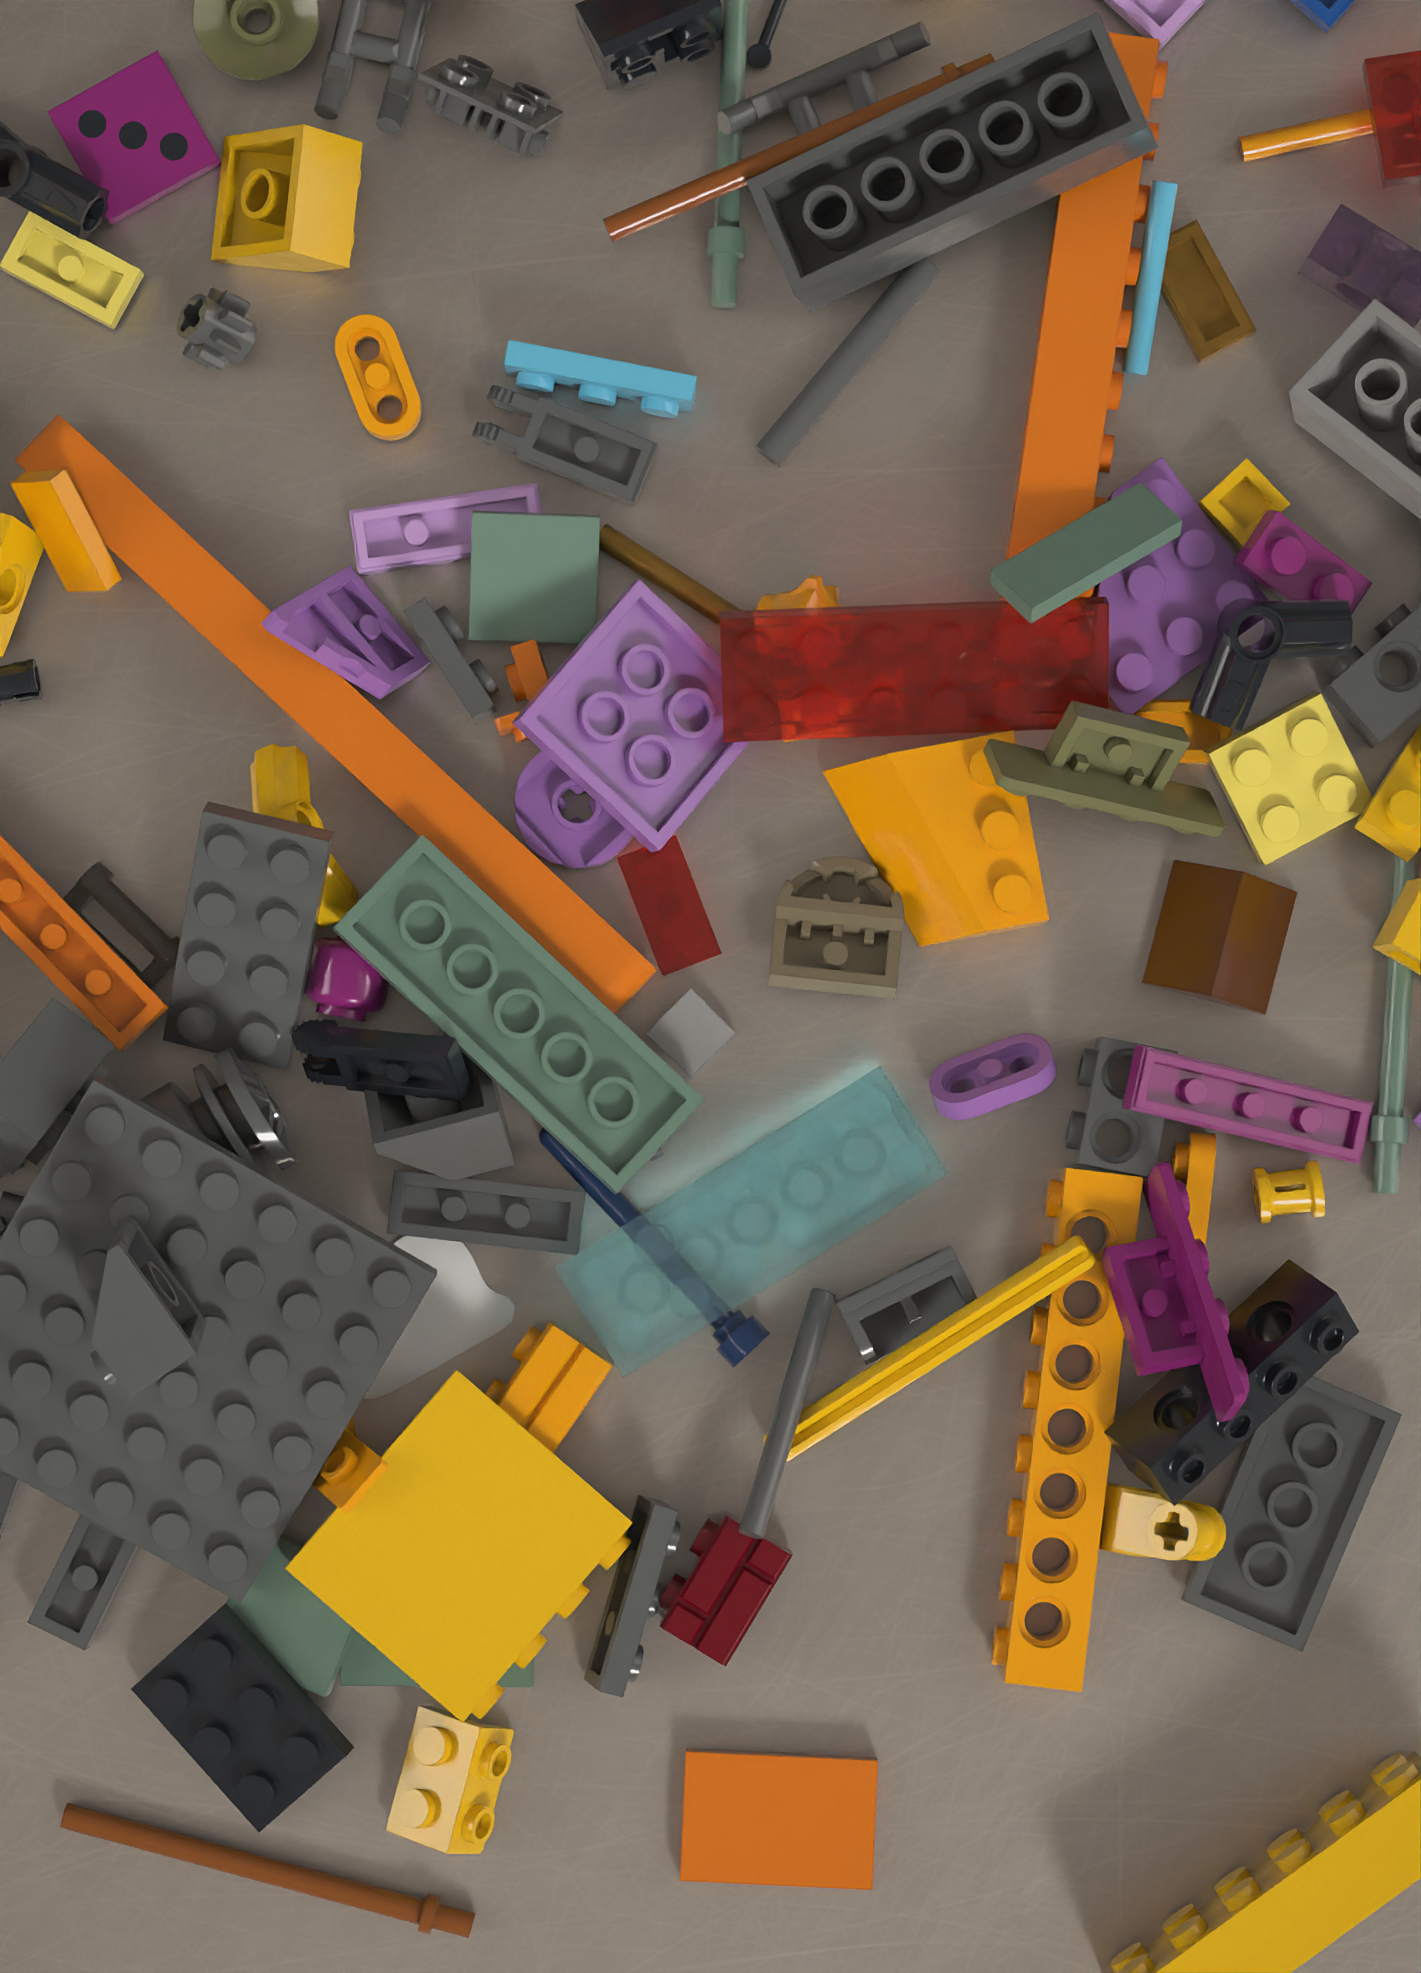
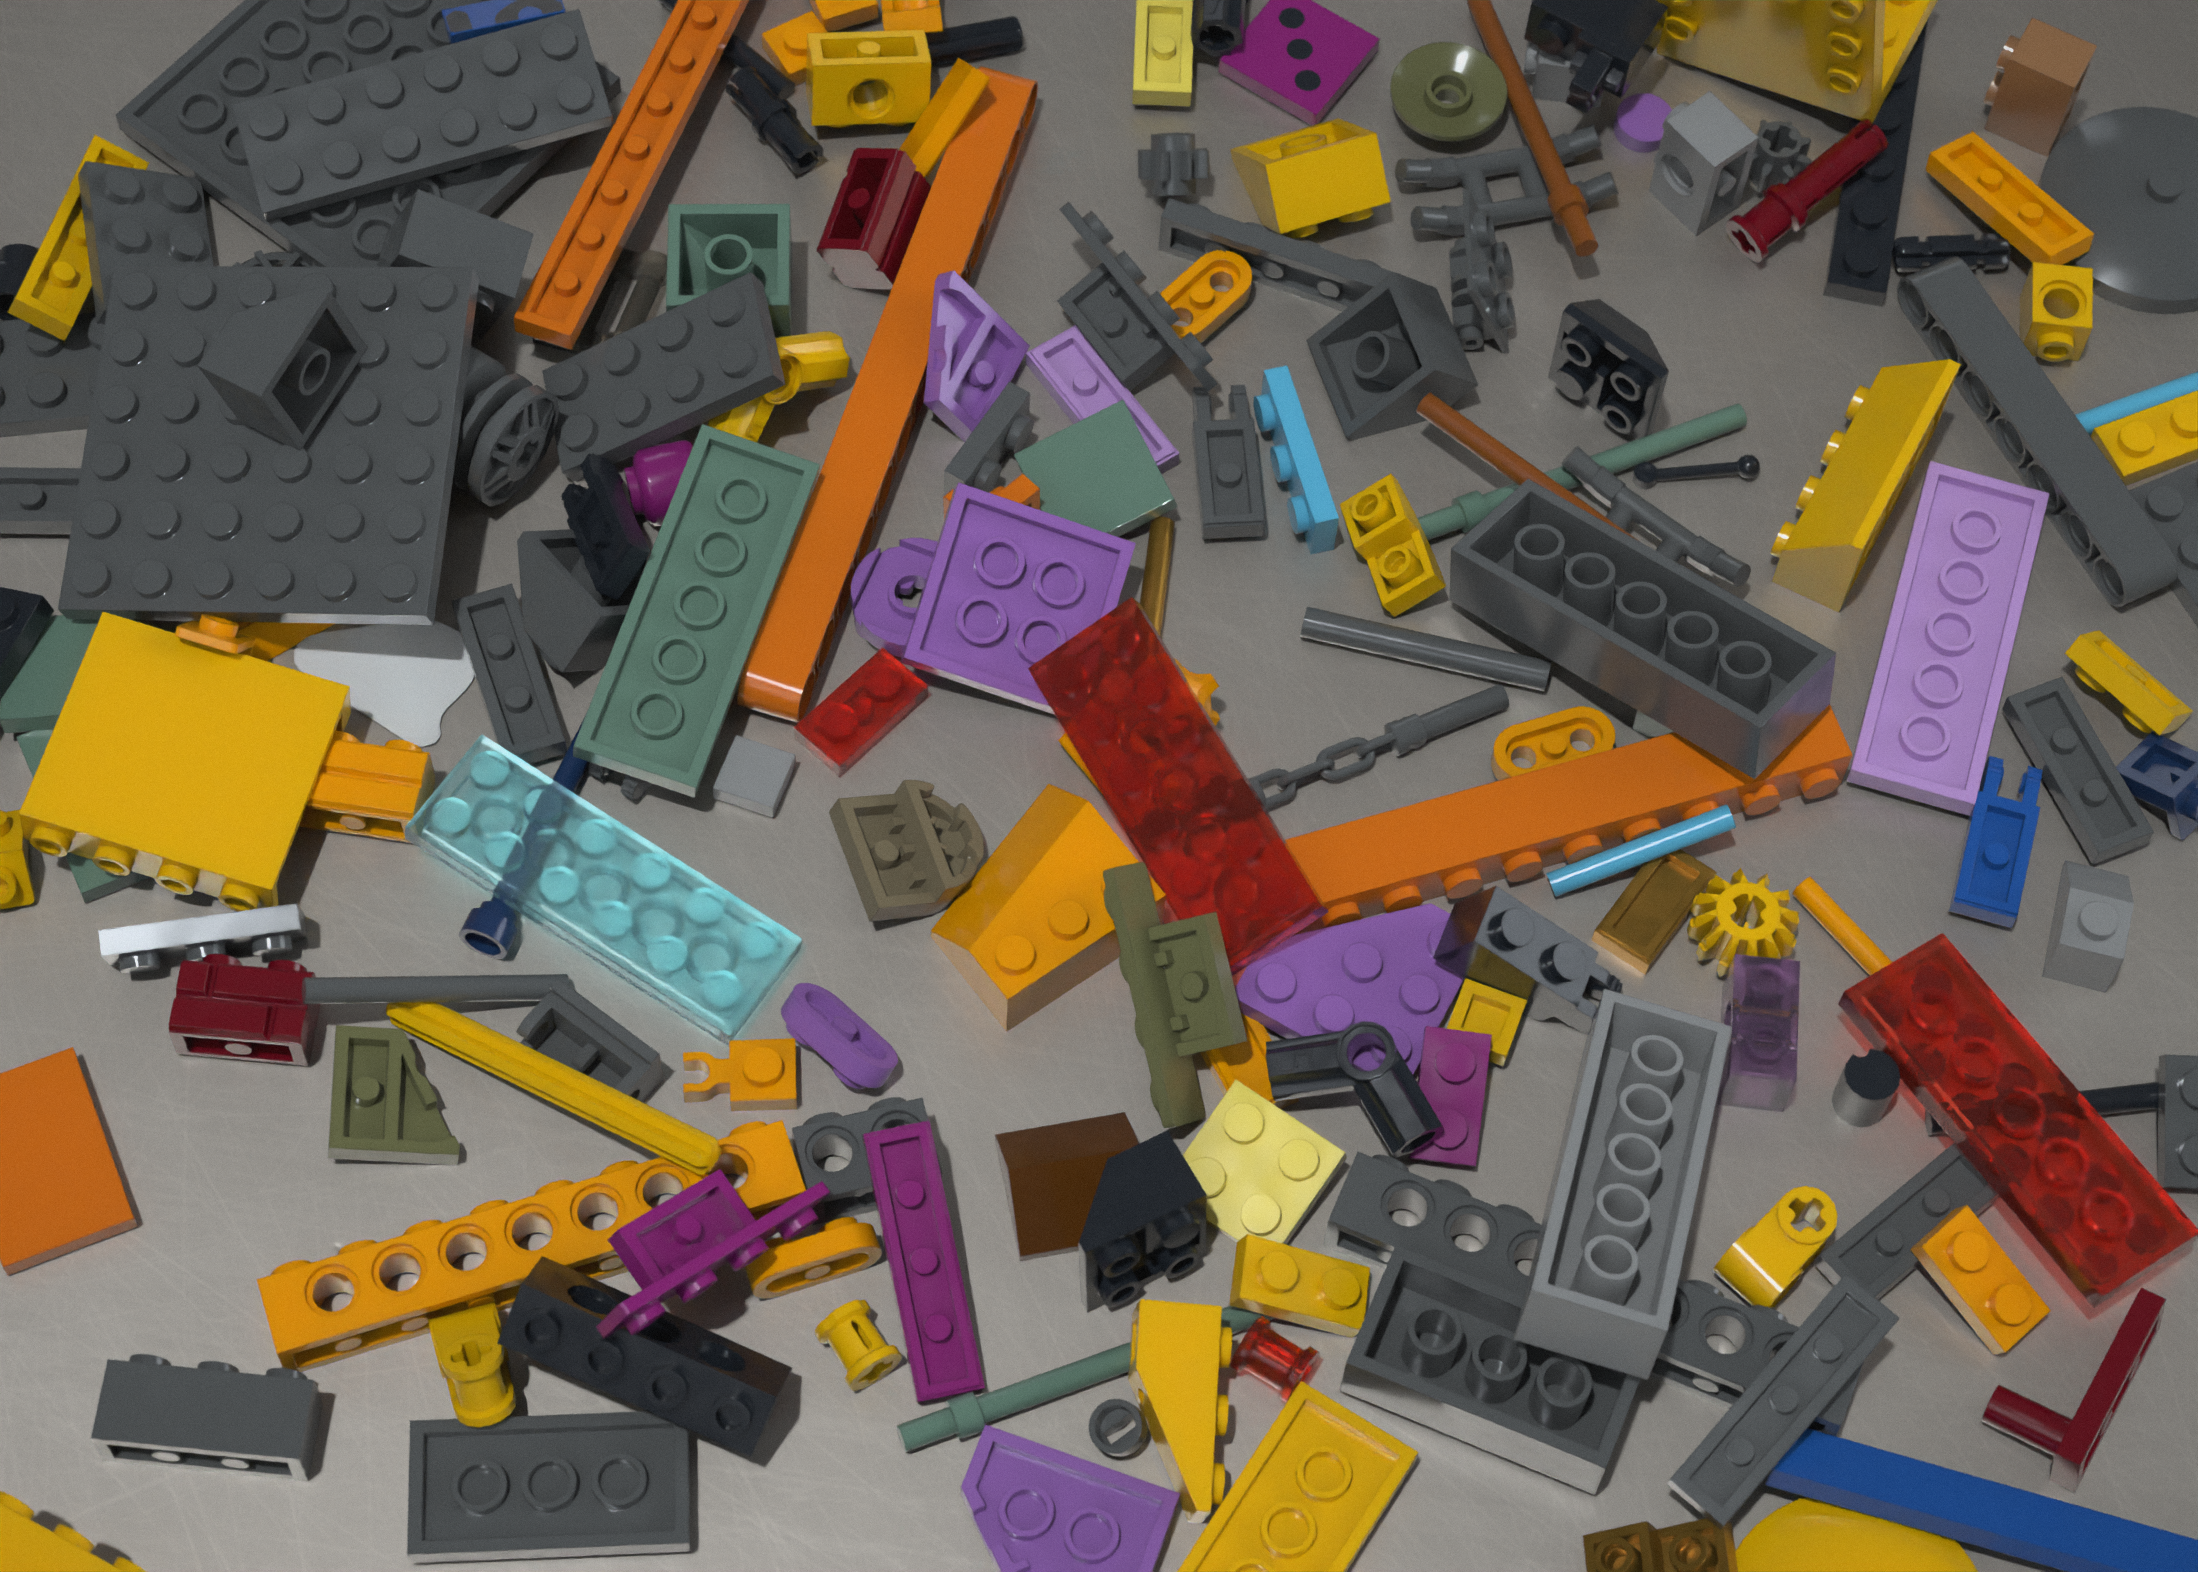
camera: 55 degrees right, 25 degrees down
sand green tile [990,482,1182,623] -> none
none -> dark grey brick [91,1354,323,1482]
none -> olive wing [328,1025,460,1165]
none -> sand green slope [666,204,792,338]
none -> light orange plate [683,1038,797,1112]
none -> dark red brick [816,148,931,290]
none -> dark grey bracket [1057,202,1218,392]
none -> black slope [1079,1130,1207,1313]
none -> dark grey piece [1139,684,1509,850]
none -> dark grey plate [1158,198,1392,311]
none -> dark grey slope [1306,272,1478,440]
none -> yellow slope [1339,473,1447,617]
none -> black hinge [1433,886,1623,1034]
none -> light orange plate [1491,706,1615,780]
none -> yellow gear [1687,868,1799,983]

